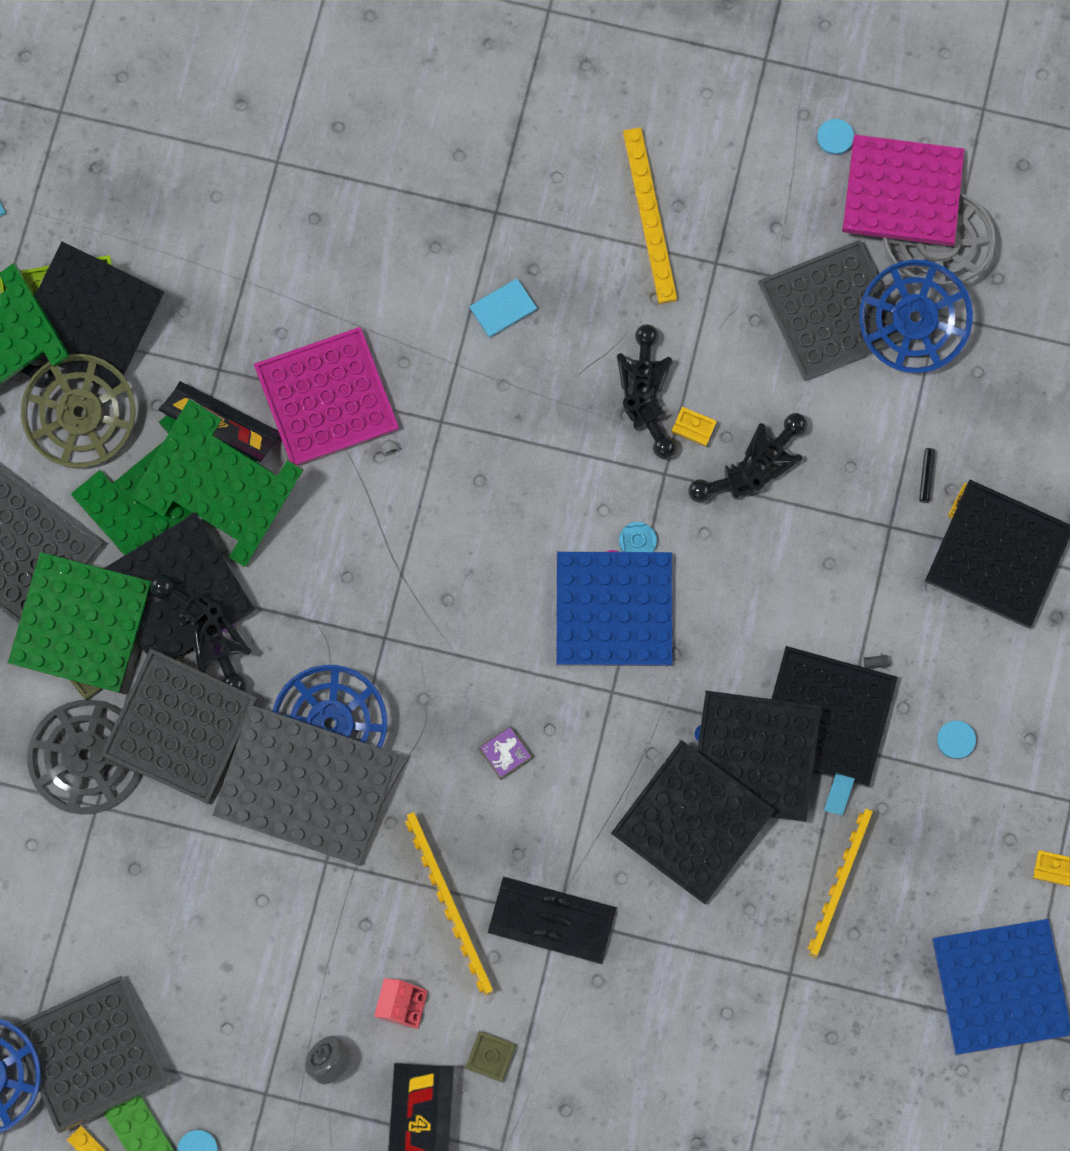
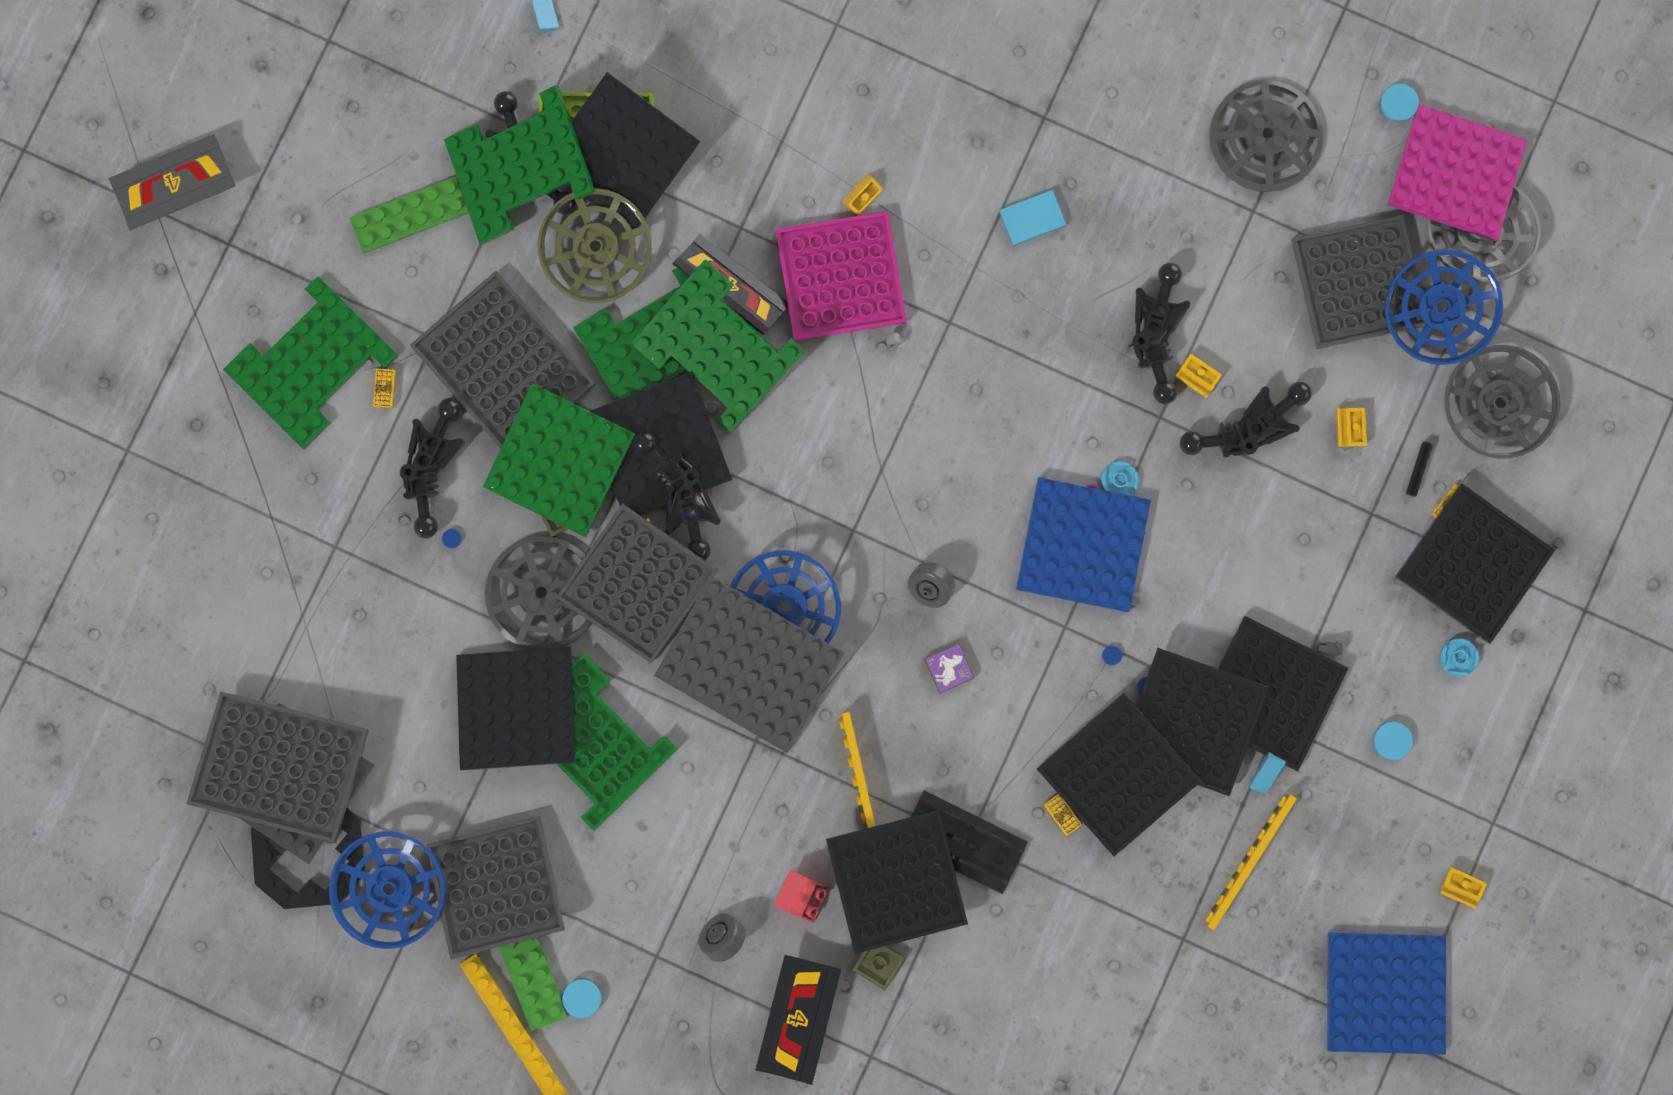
camera: 15 degrees right, 10 degrees up
yellow plate [623,127,677,305] -> none
none -> black plate [456,647,576,771]
none -> green piece [557,653,678,831]
none -> black plate [826,810,968,954]
none -> yellow slope [842,175,884,216]
none -> dark grey wheel [908,562,955,608]
none -> tile [1043,794,1082,836]
none -> blue piece [1102,646,1122,665]
none -> dark grey dish [1209,80,1323,192]
none -> yellow plate [1336,408,1367,447]
none -> medium azure tile [1439,638,1479,677]
none -> dark grey dish [1444,345,1561,459]

